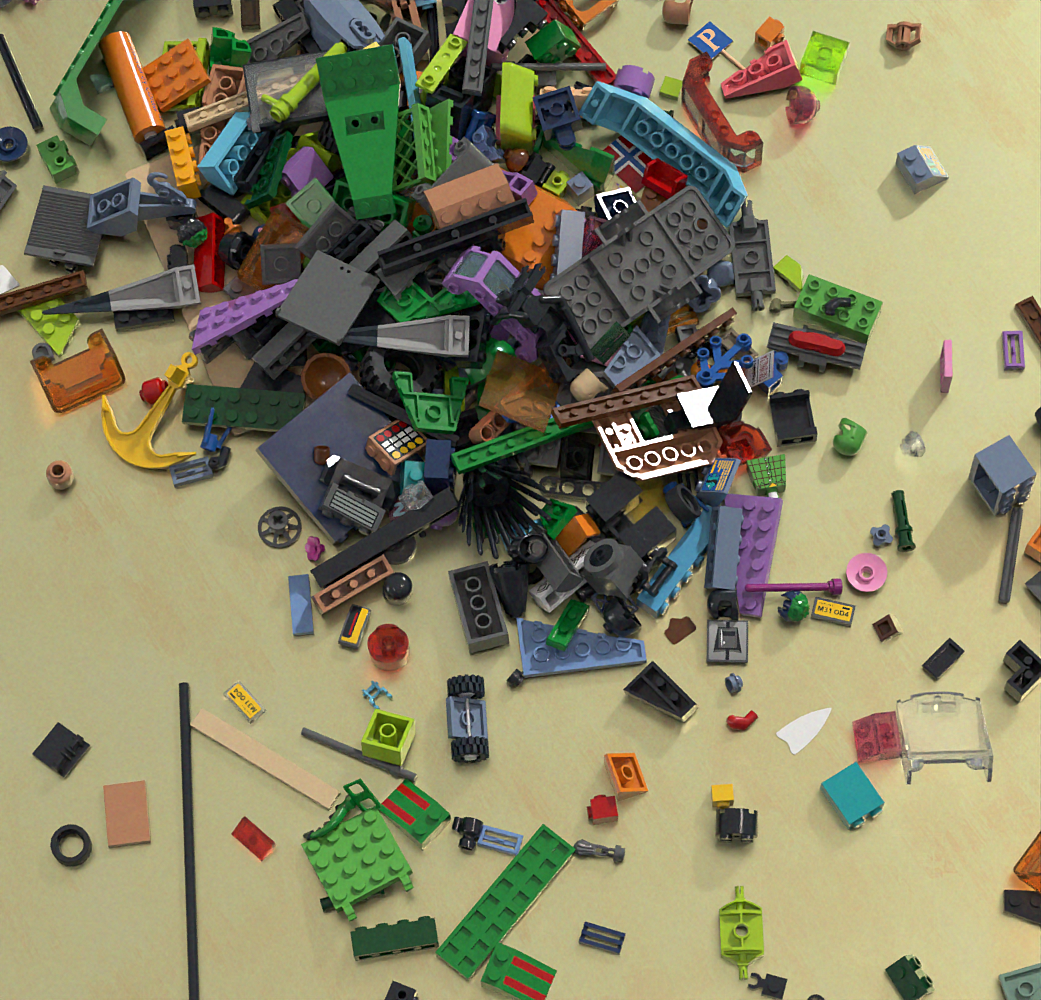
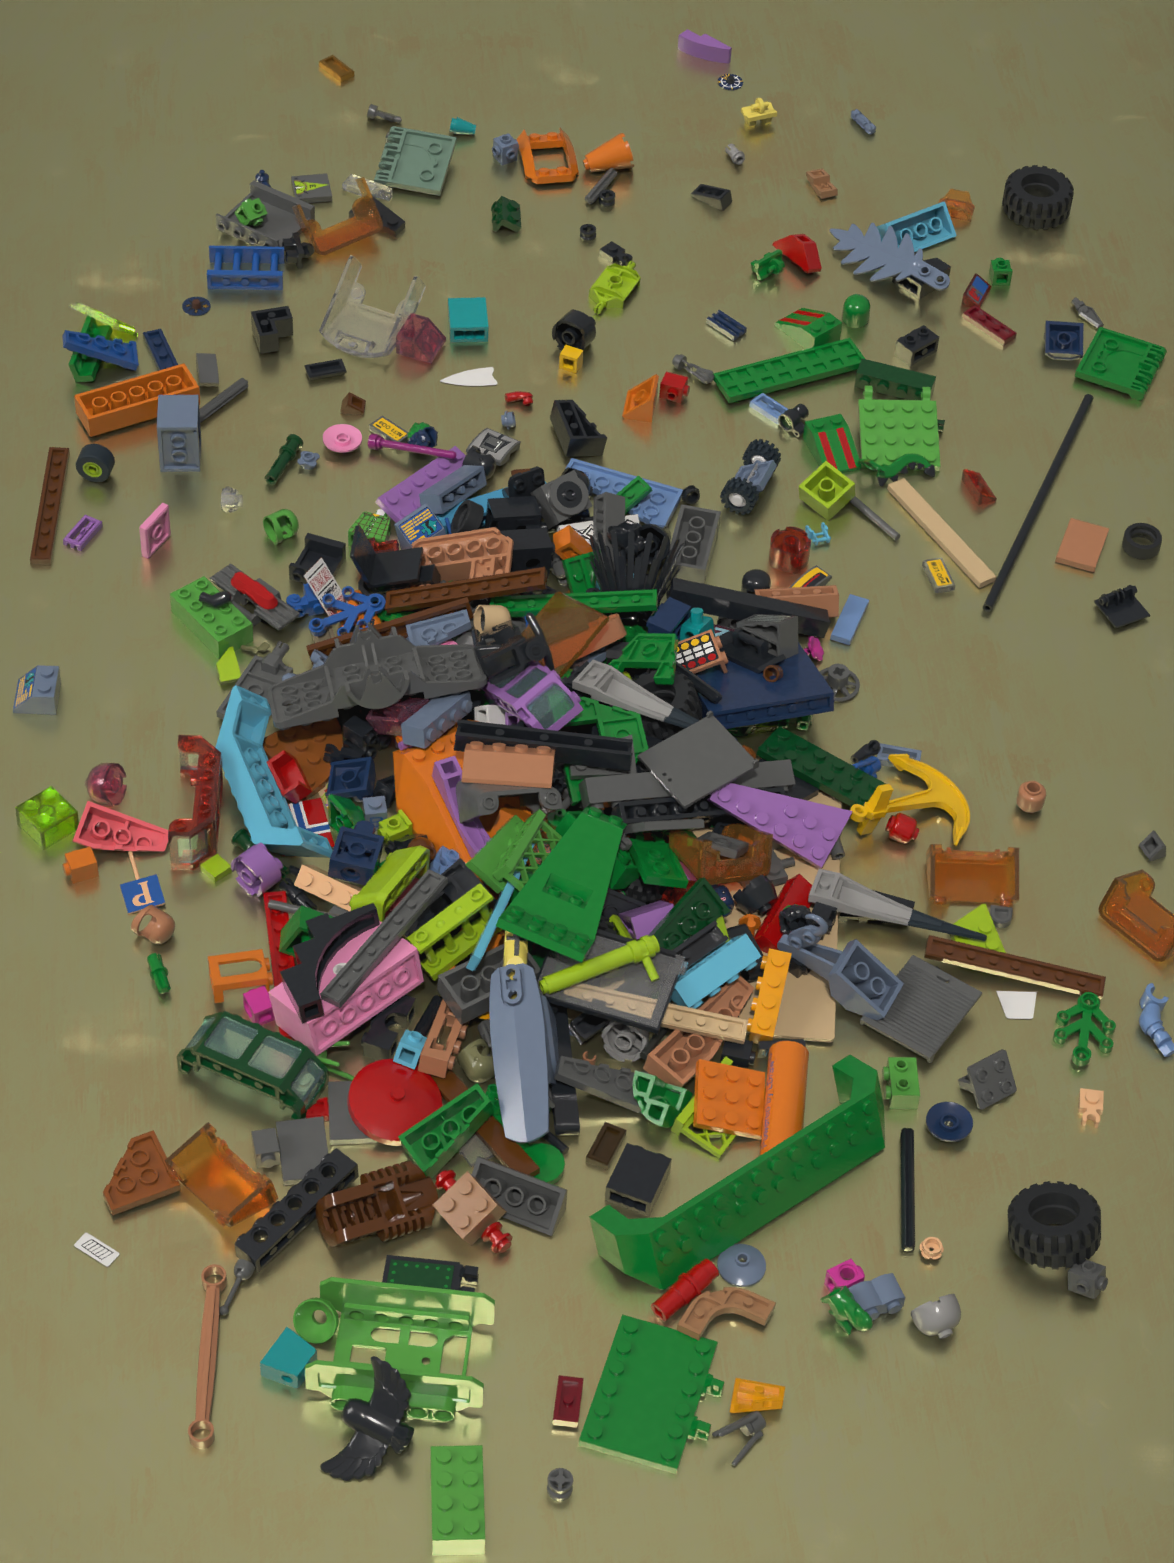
camera: 160 degrees left, 20 degrees down
clear brick [398,480,433,511] -> none
clear green tile [591,321,631,365] -> none

